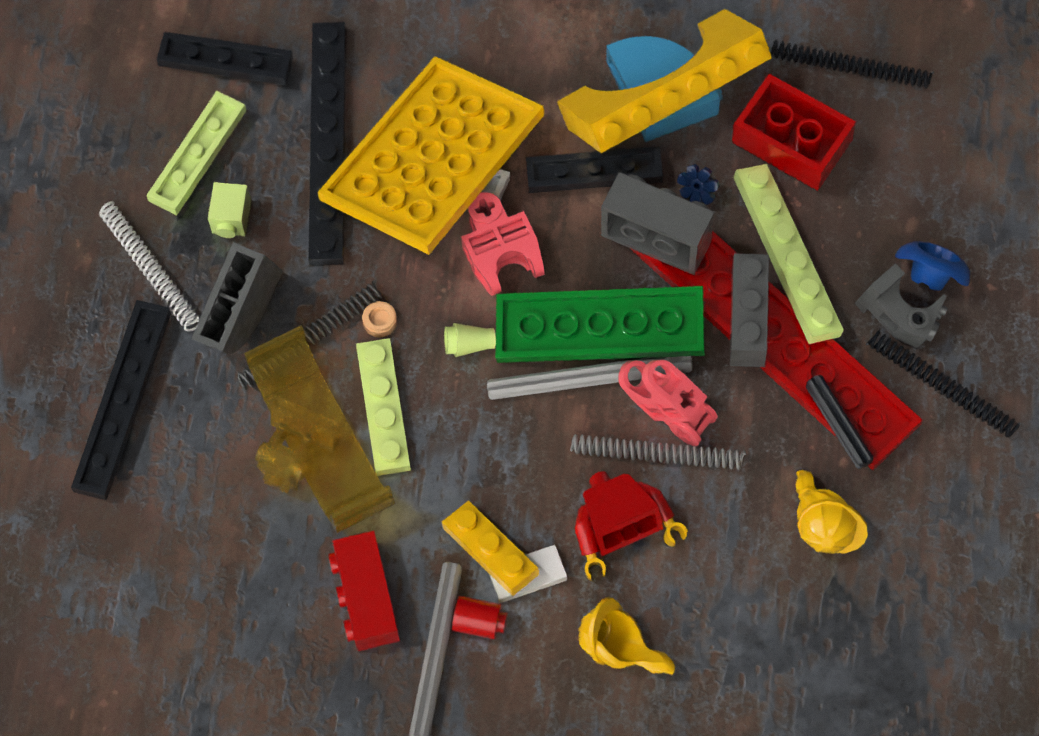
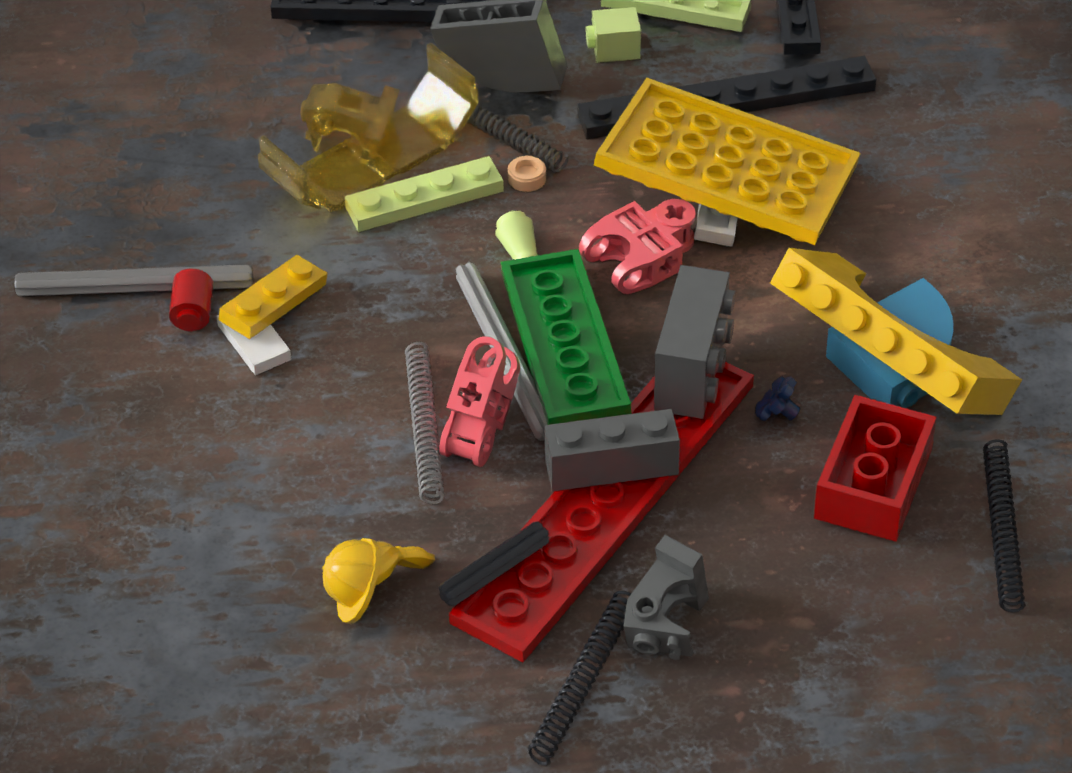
camera: 75 degrees right, 20 degrees down
red brick [328,530,400,651] -> none
black plate [526,146,663,193] -> none
red torso [575,471,687,581] -> none
yellow piece [578,597,675,675] -> none
yellowish green plate [733,164,844,344] -> none
blue hat [895,241,970,291] -> none

